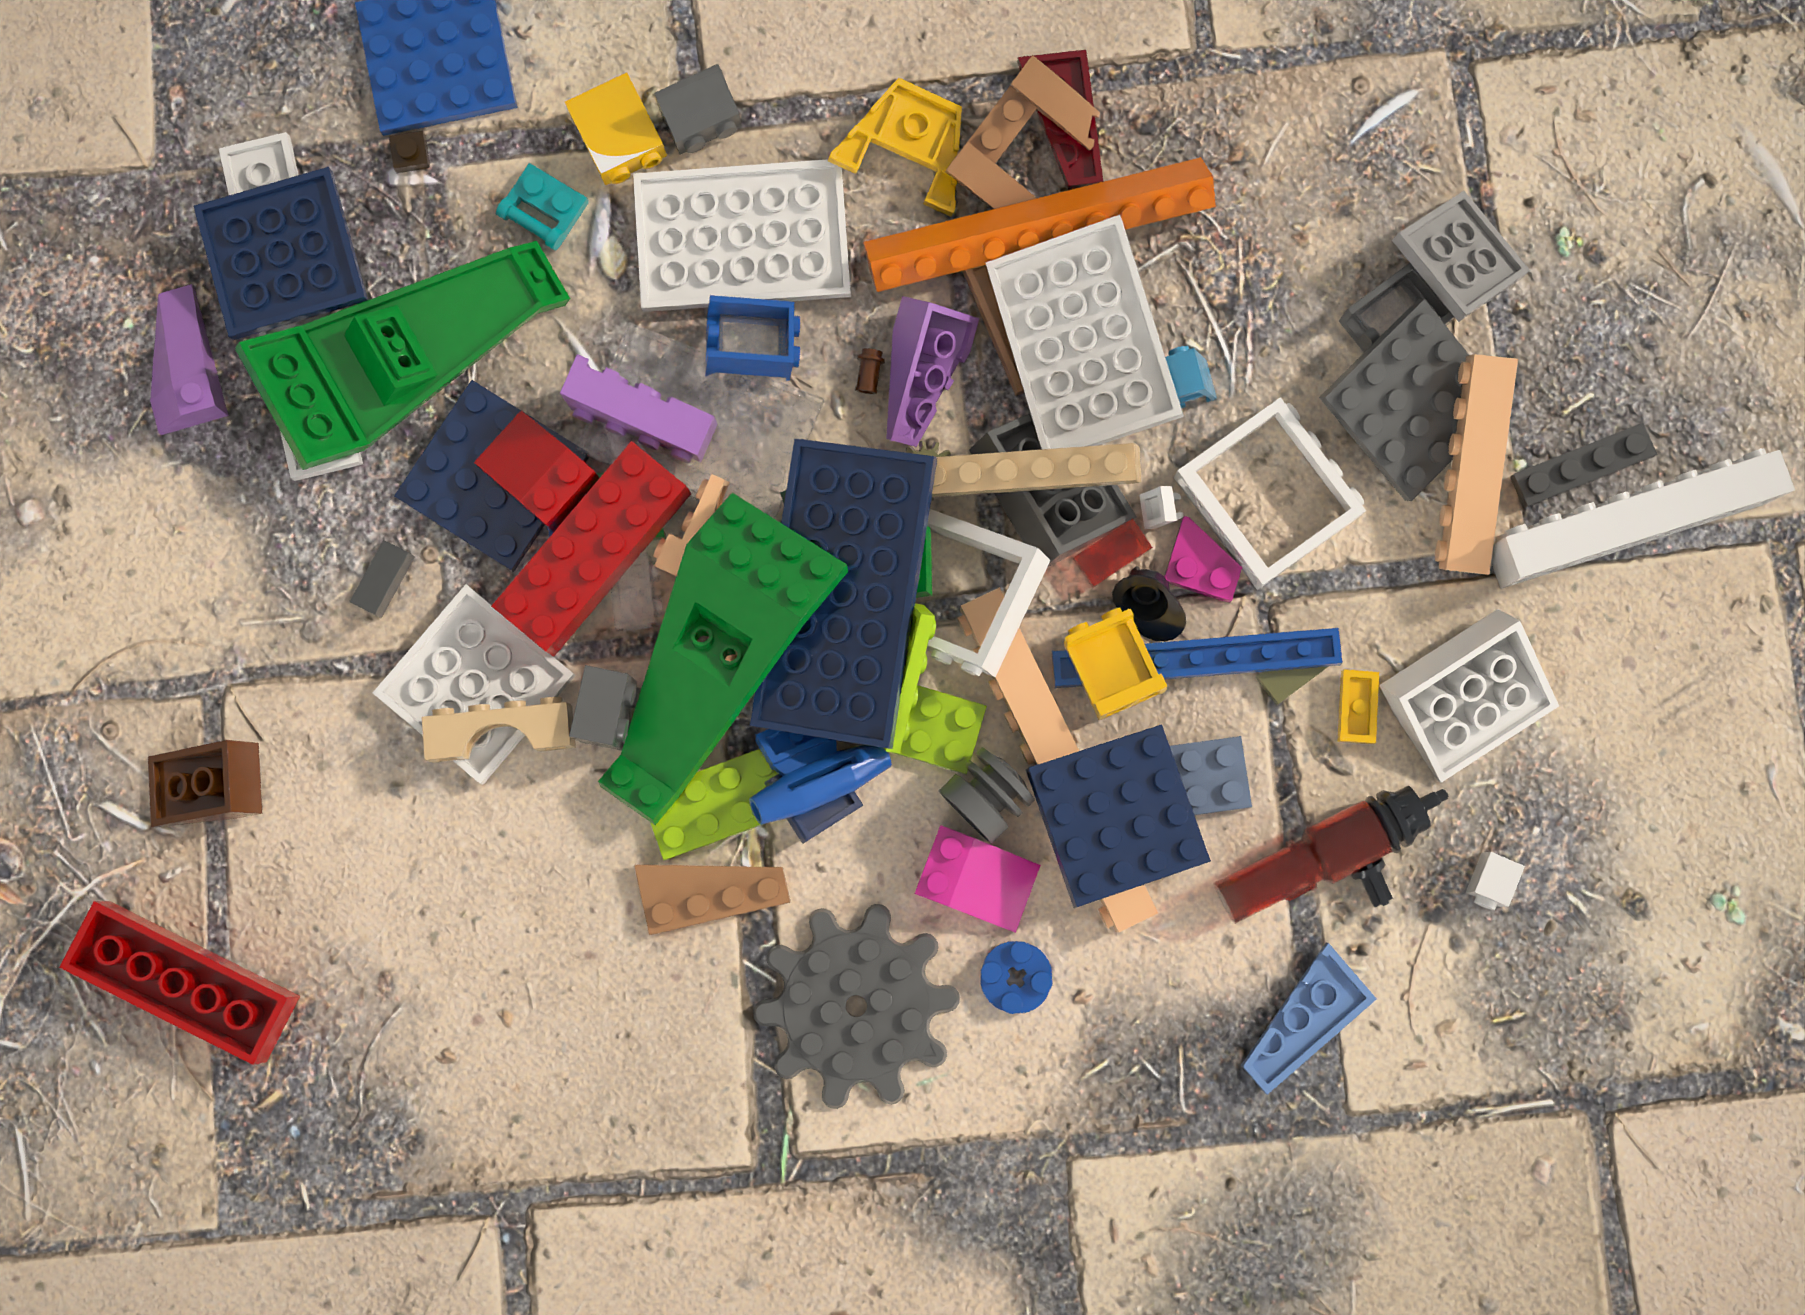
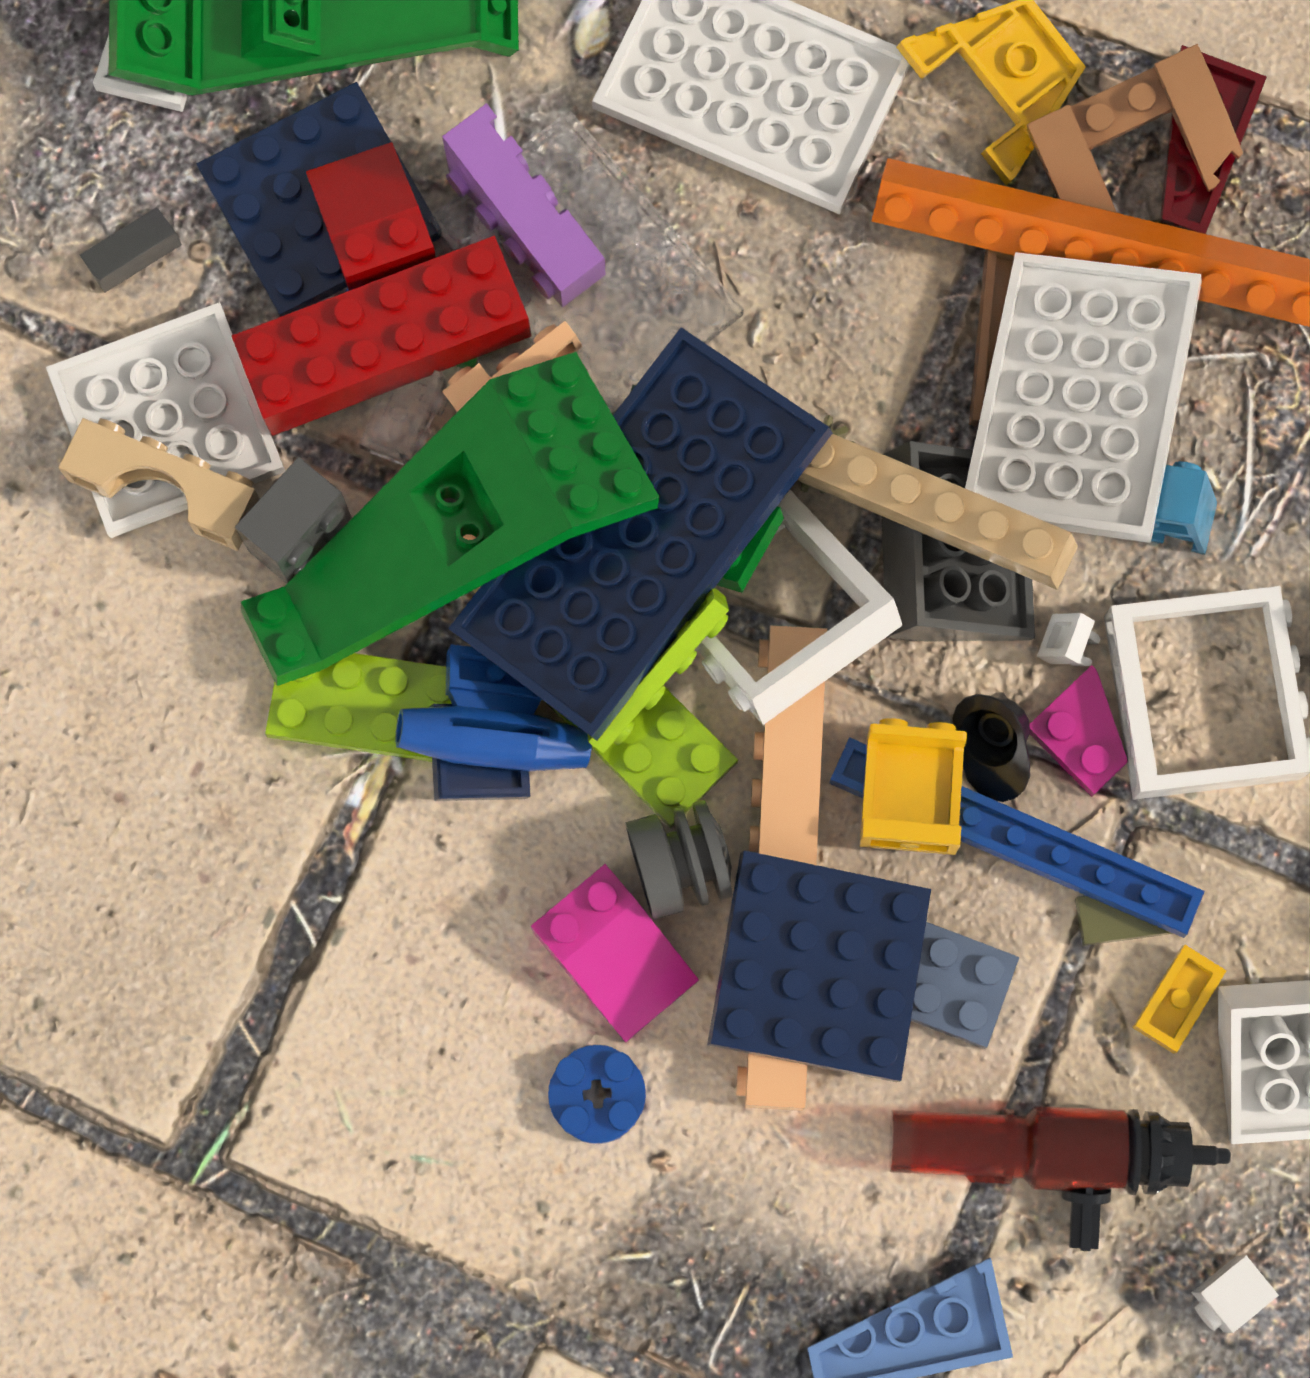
camera: 25 degrees right, 5 degrees down
medium nougat wing [634,865,791,935] -> none
blue window [705,295,800,381] -> none
dark grey plate [753,904,960,1109] -> none
reddish brown pin [855,348,885,394] -> none
medium lavender wedge [886,296,980,447] -> none
clear red plate [1073,518,1153,588] -> none

